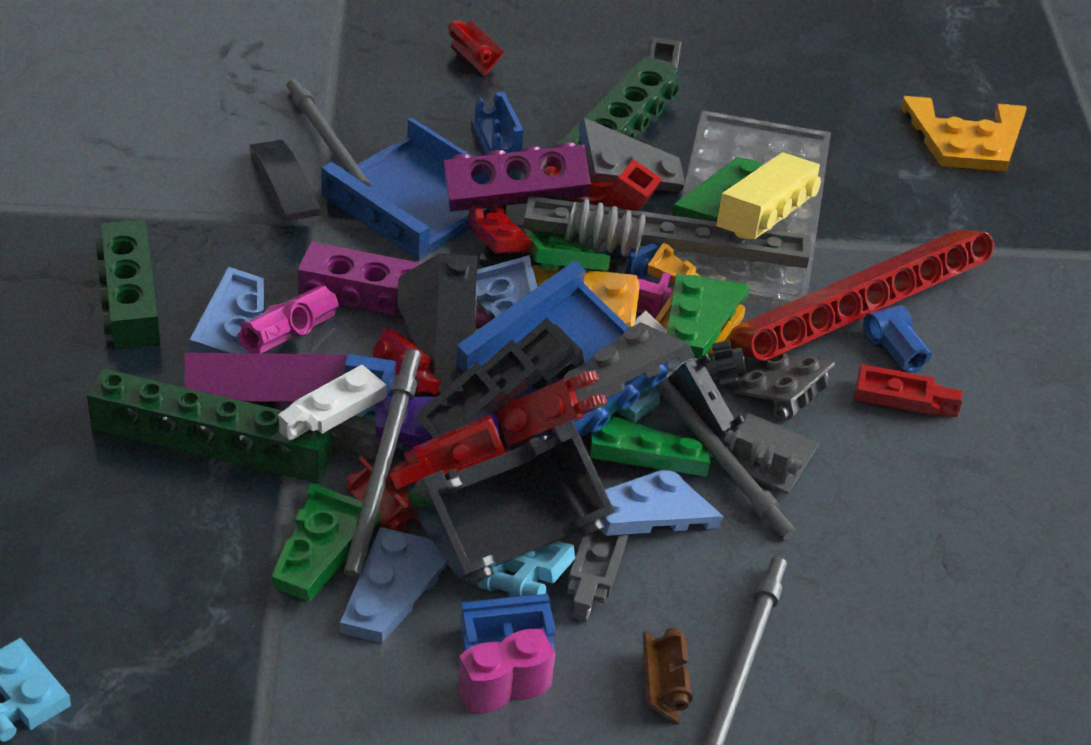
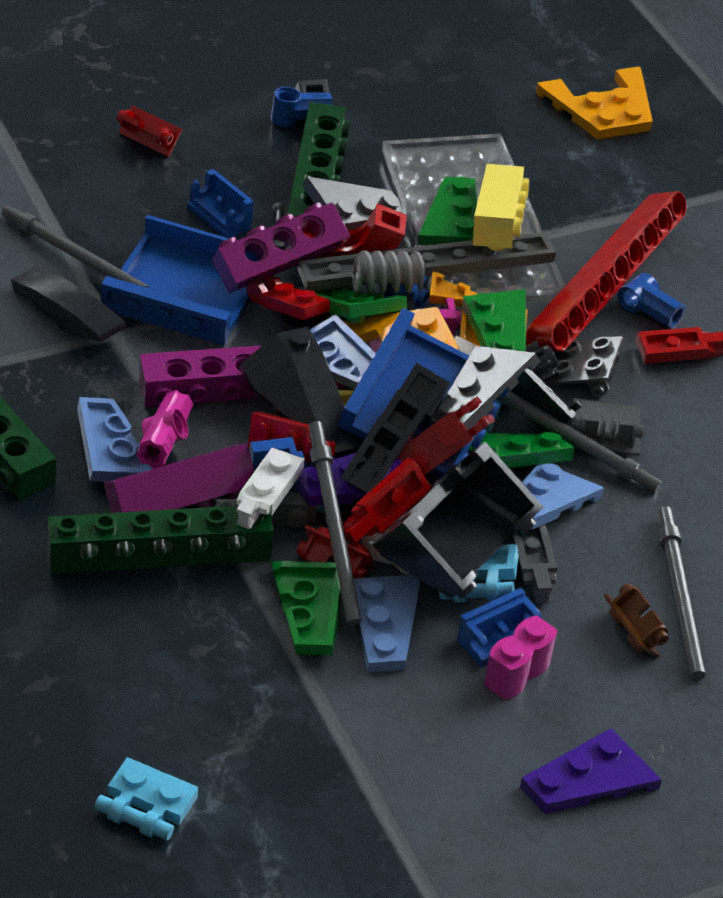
camera: 25 degrees left, 0 degrees up
none -> blue piece [271,87,332,127]

